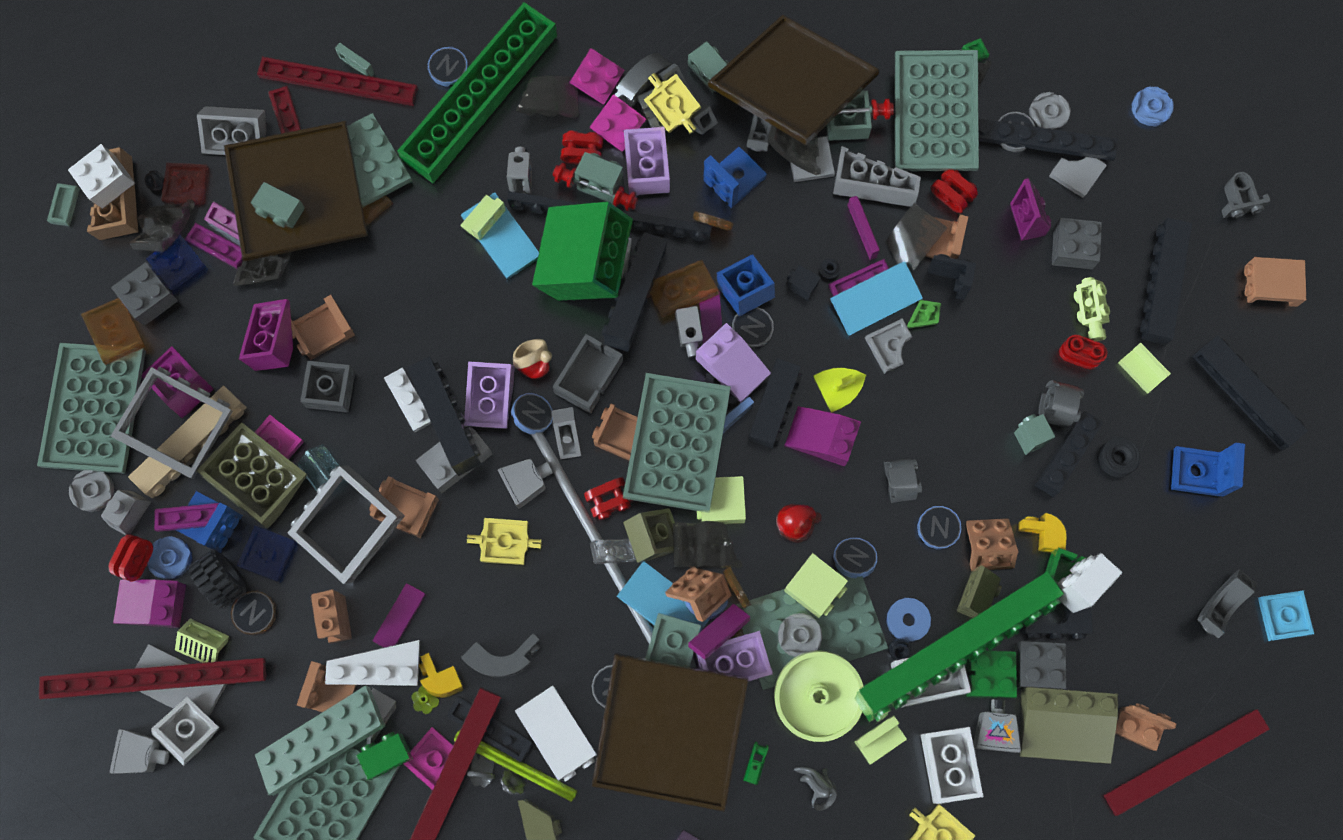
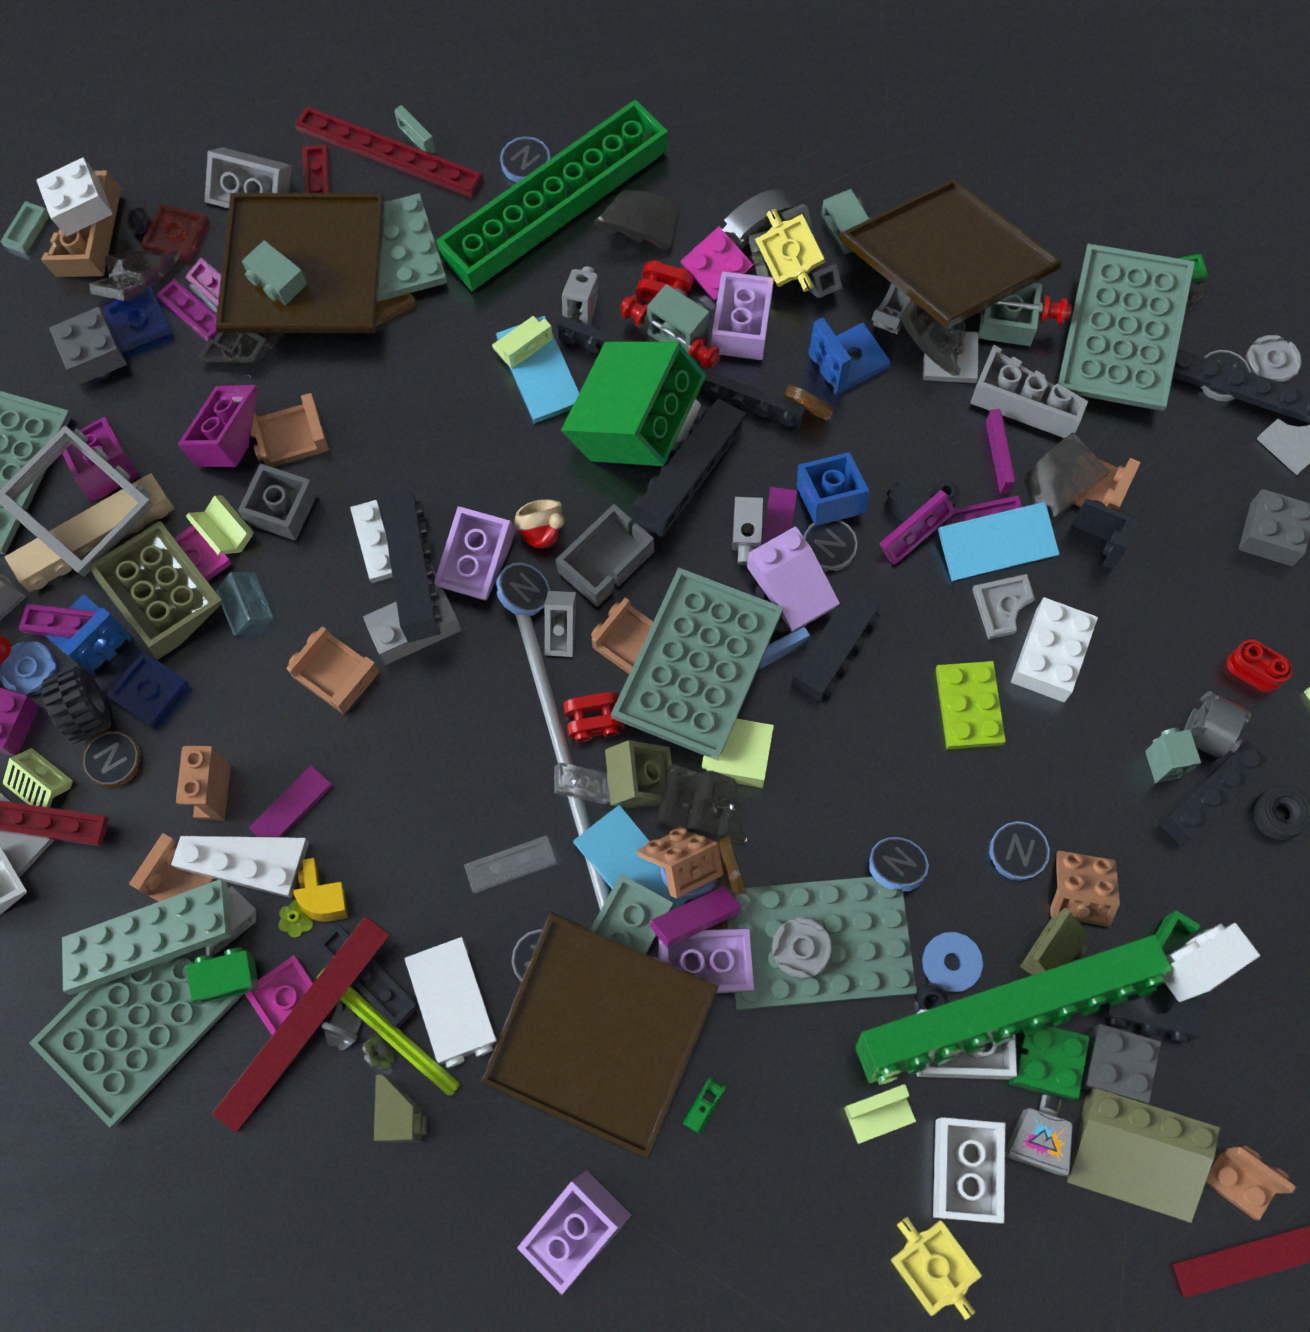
camera: 15 degrees right, 5 degrees down
clear orange tile [81,298,145,365] -> none
light grey window [288,465,405,584] -> none
dark grey arch [461,634,541,678] -> none
light yellow plate [467,518,542,565] -> none
light grey torso [498,459,553,509] -> none
dark pink plate [570,48,625,105] -> none
clear orange tile [650,260,719,318] -> none
yellowish green dish [774,651,863,742] -> none
red piece [776,504,822,543] -> none
magenta slope [784,406,861,466] -> none
yellowish green piece [784,553,848,618] -> none
dark grey piece [794,767,837,811] -> none
neon yellow shield [813,368,866,413] -> none
dark grey cylinder [884,458,922,503] -> none
bright green piece [907,300,941,329] -> none
red brick [930,169,978,213] -> none
magenta slope [1010,178,1051,241] -> none
yellow brick [1018,513,1066,552] -> none
yellowish green brick [1074,277,1110,342] -> none
none -> yellowish green panel [186,495,254,555]
none -> clear tile [464,835,557,894]
none -> magenta tile [879,490,956,565]
none -> lime plate [936,661,1005,749]
none -> white brick [1011,598,1098,702]

